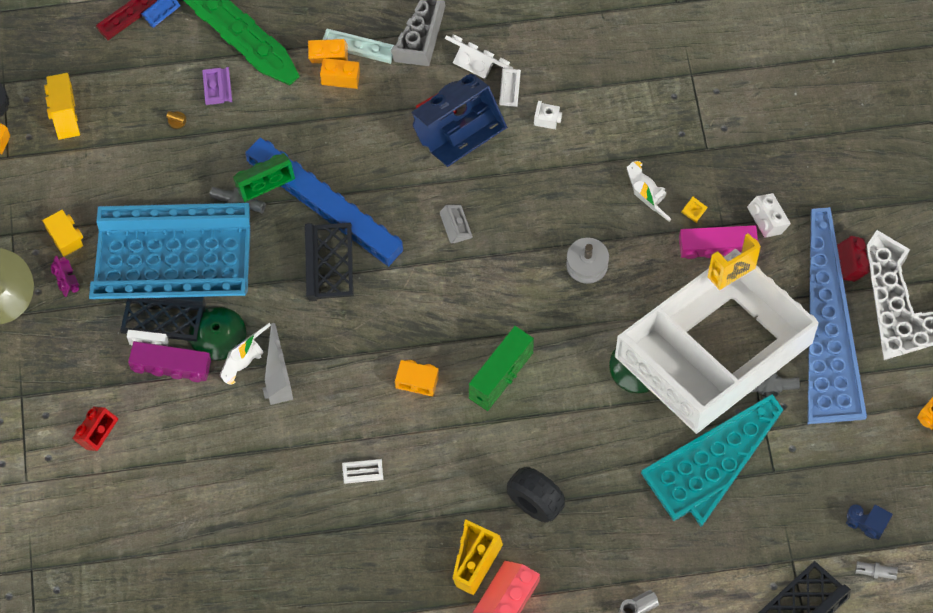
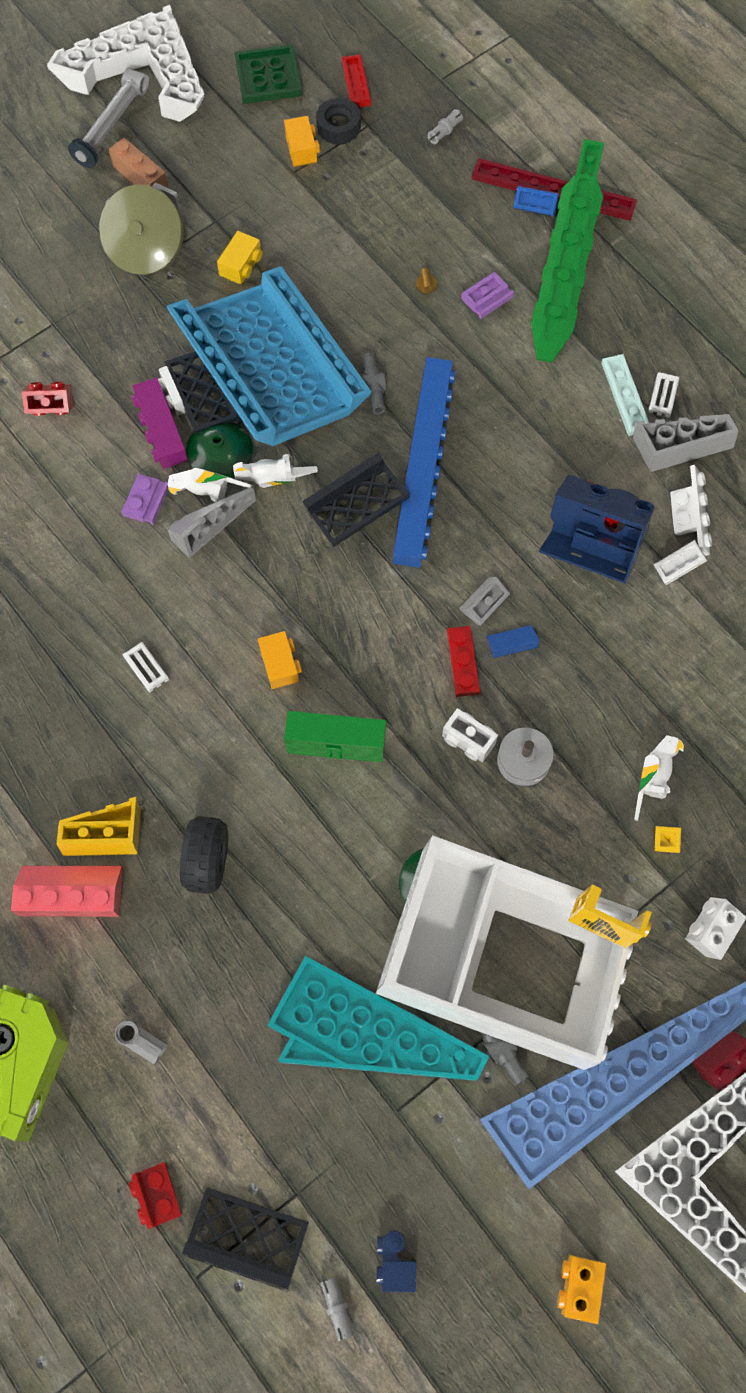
camera: 60 degrees right, 5 degrees up
yellow wedge [44,73,80,140] -> none
magenta hinge [51,256,80,297] -> none
green slope [233,153,295,203] -> none
light orange brick [308,39,348,63] -> none
light orange brick [320,58,360,89] -> none
white brick [534,101,562,130] -> none
dark pink brick [679,225,758,259] -> none
none -> medium lavender plate [121,474,169,525]
none -> white animal [233,454,318,488]
none -> light grey pin [427,109,463,144]
none -> white brick [442,708,498,763]
none -> red plate [447,626,480,697]
none -> blue slope [486,625,540,658]
none -> white tile [648,372,680,418]

